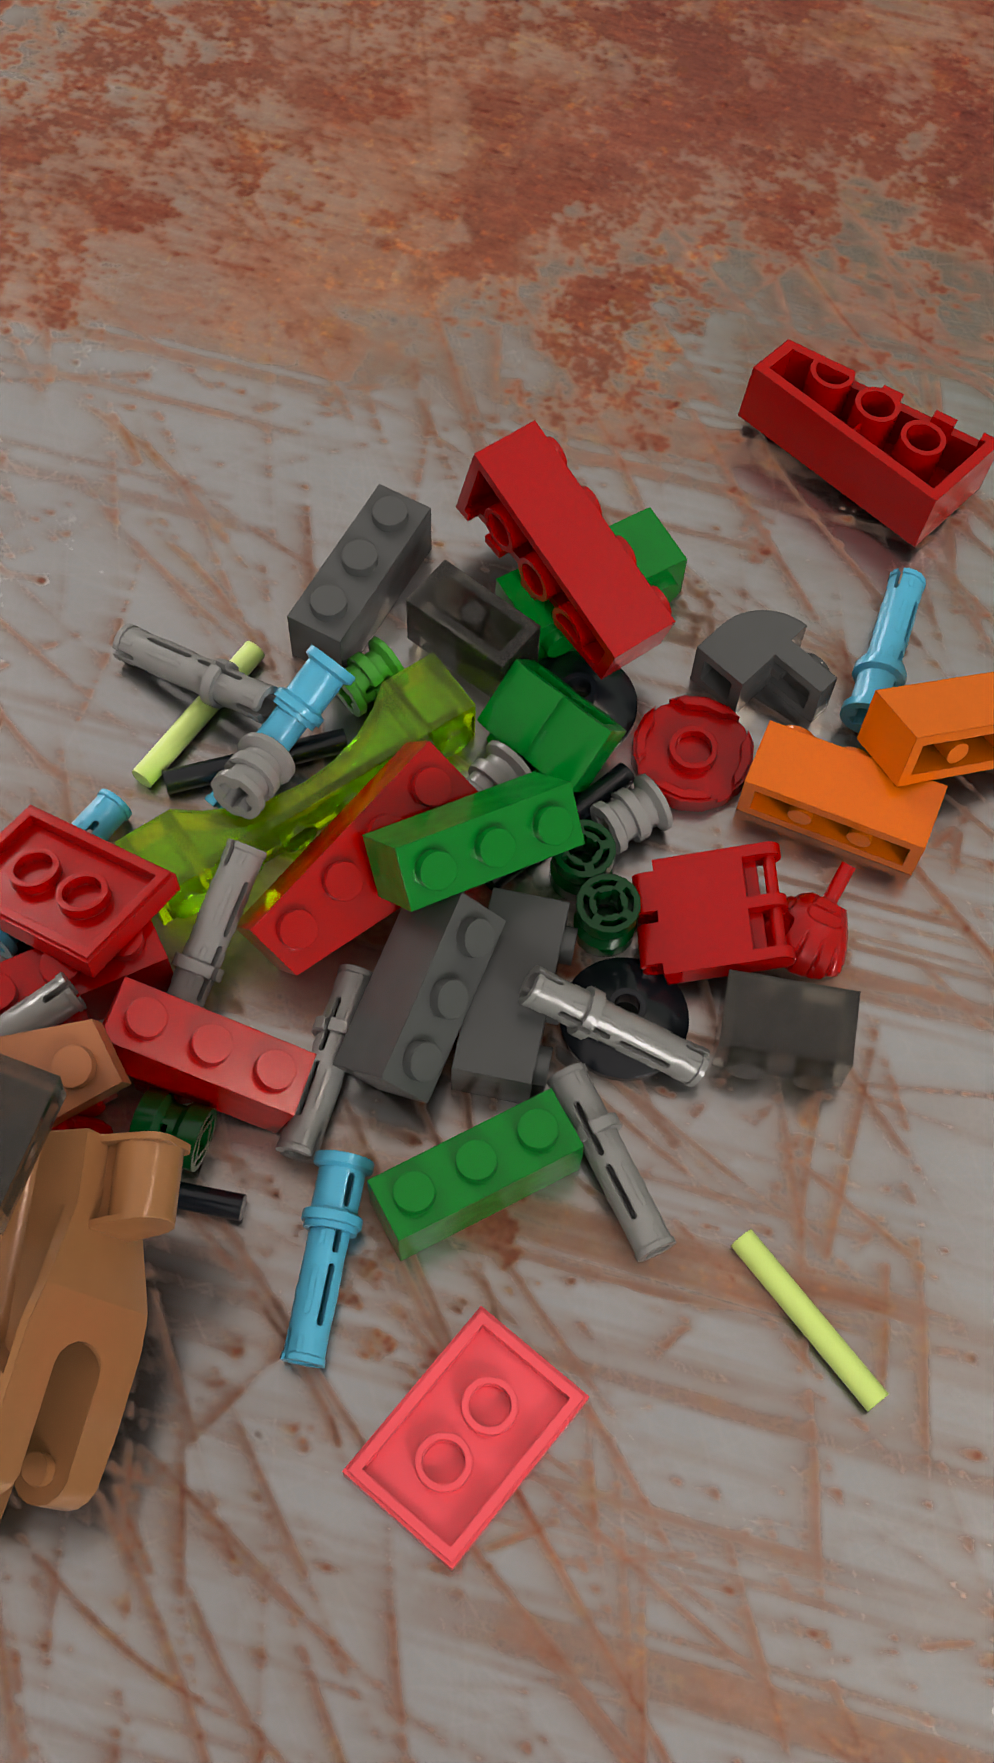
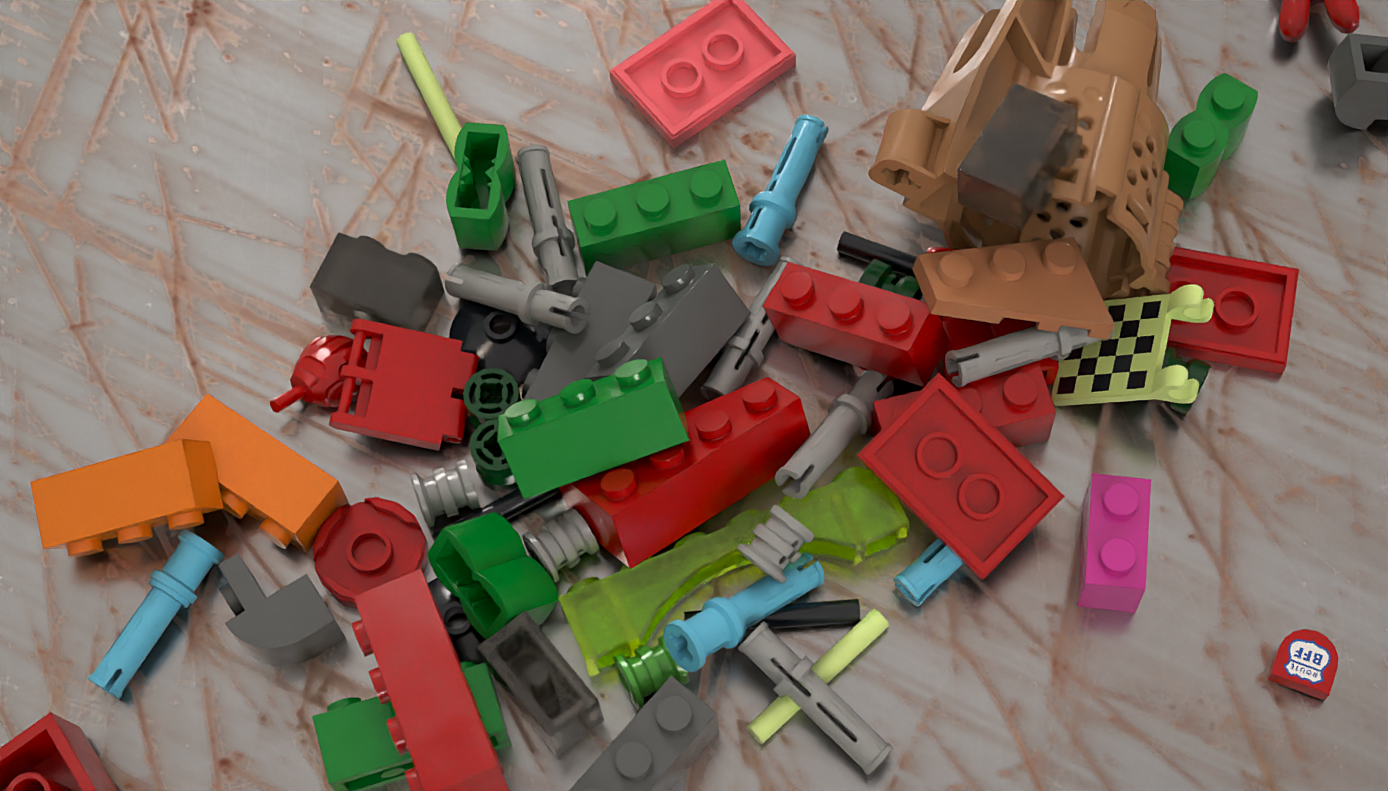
camera: 160 degrees left, 0 degrees up
none -> green brick [446,122,516,251]

